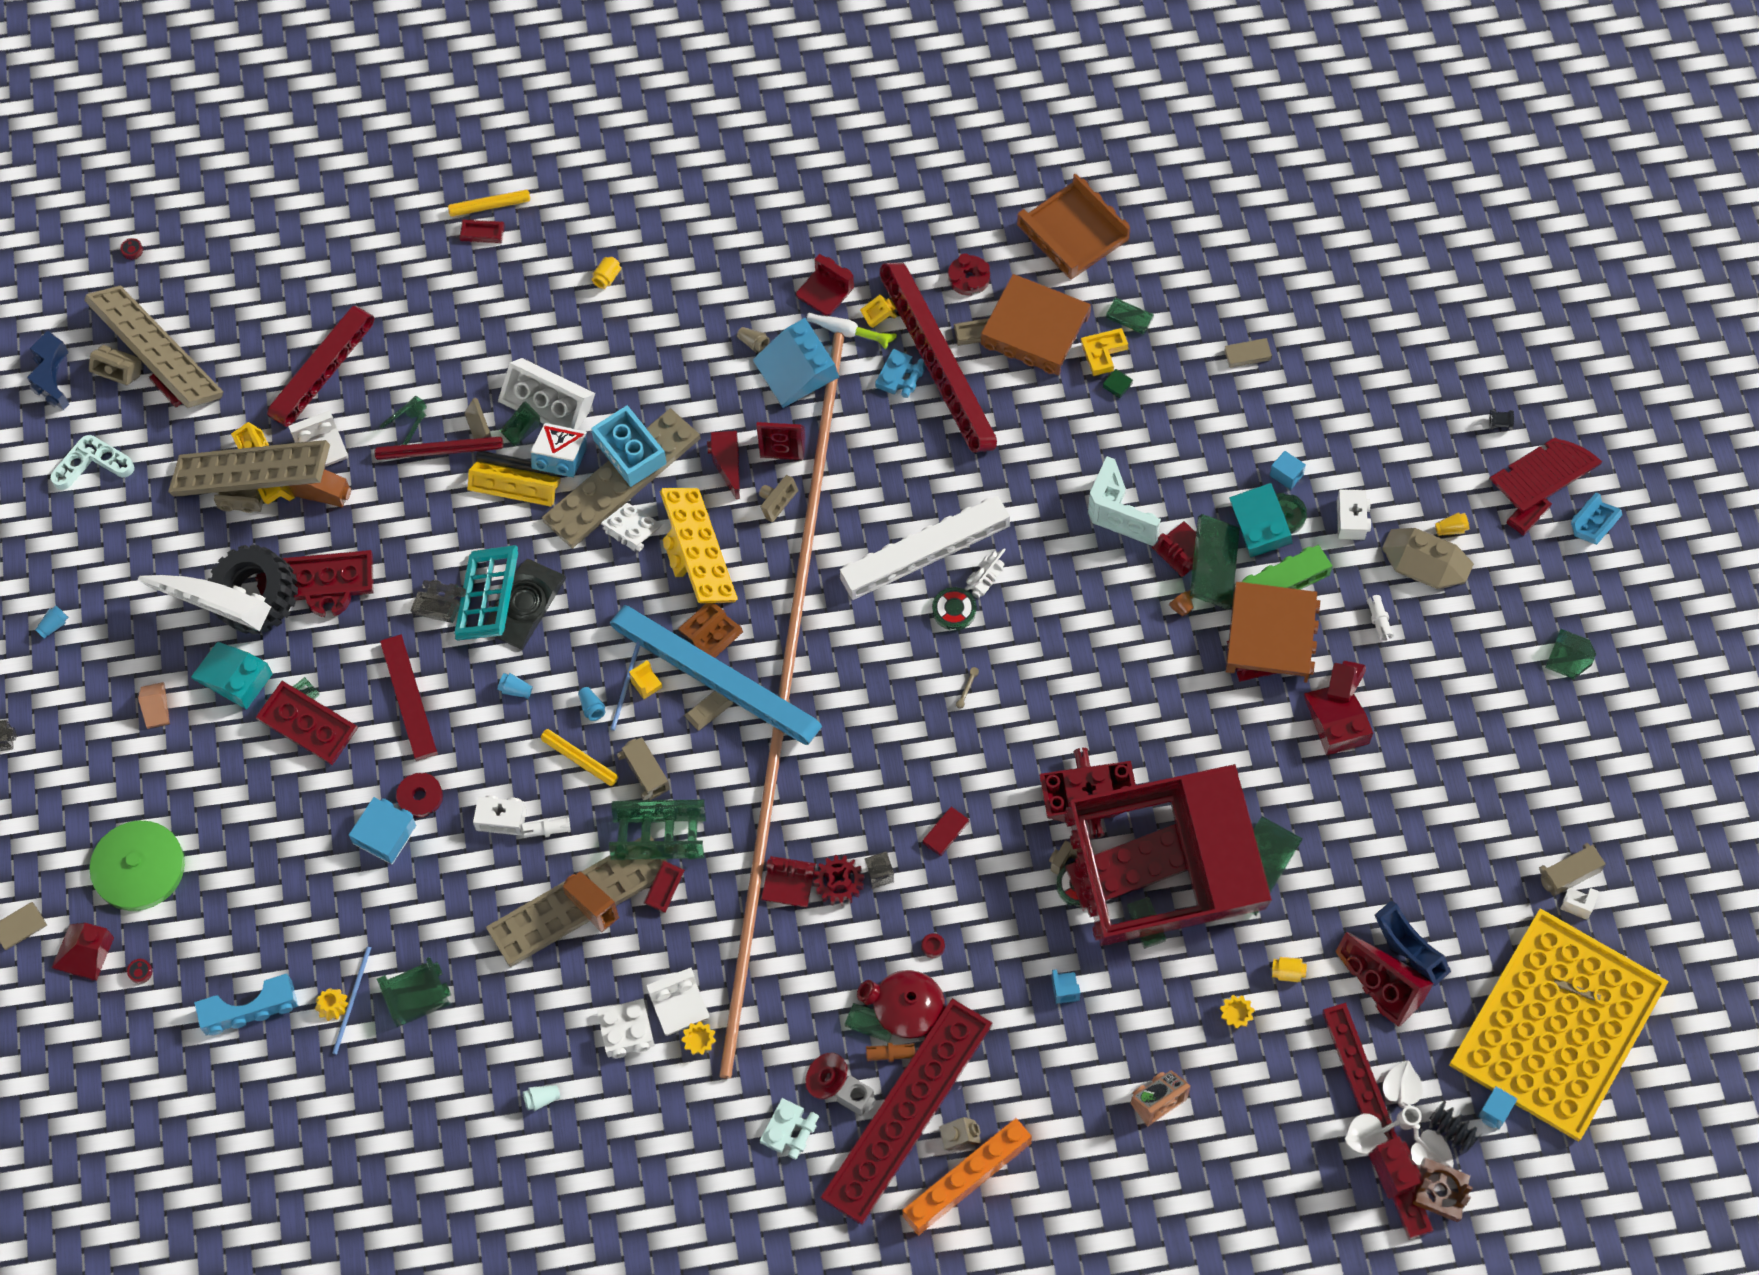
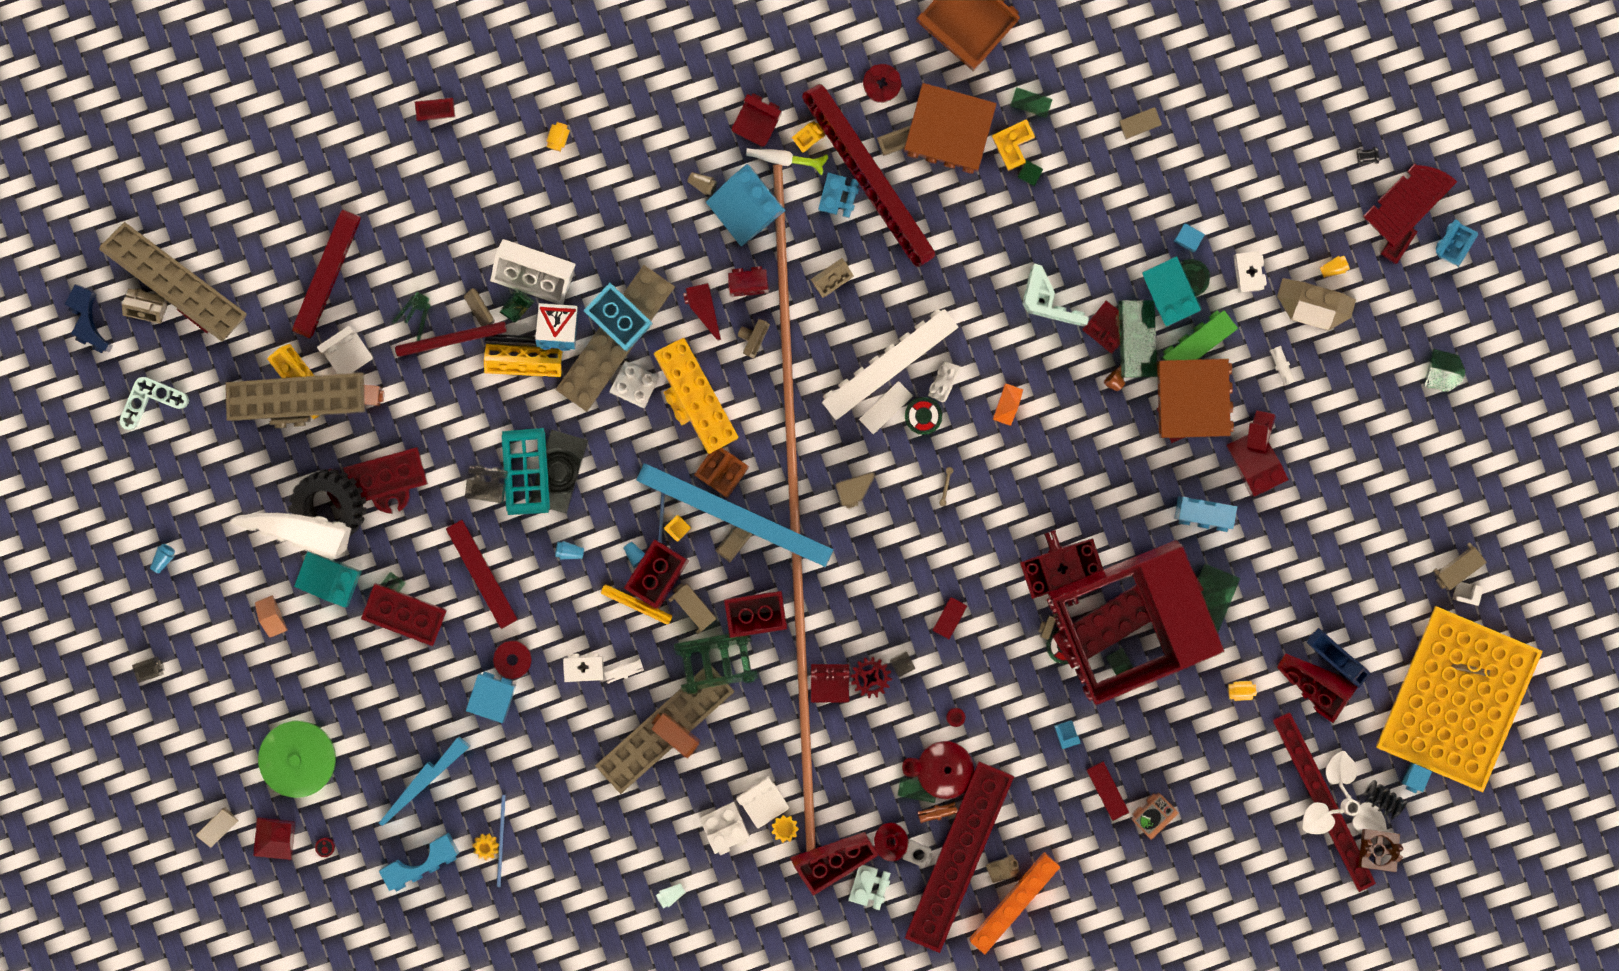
camera: 15 degrees left, 25 degrees up
dark red tile [121,238,143,260] -> none
clear green panel [377,957,451,1027] -> none
yellow axle [448,189,531,217] -> none
dark red tile [643,860,685,913] -> none
yellow piece [1220,995,1255,1028] -> none
dark red brick [1368,1136,1421,1199] -> none
none -> dark azure slope [379,737,471,826]
none -> dark red slope [624,539,690,609]
none -> dark red slope [724,591,787,638]
none -> dark red wedge [790,832,878,896]
none -> dark tan bracket [811,258,854,298]
none -> dark tan slope [835,472,875,509]
none -> white sticker [859,381,913,434]
none -> orange slope [993,383,1023,426]
none -> dark red tile [1086,761,1130,821]
none -> dark azure wedge [1174,496,1237,532]

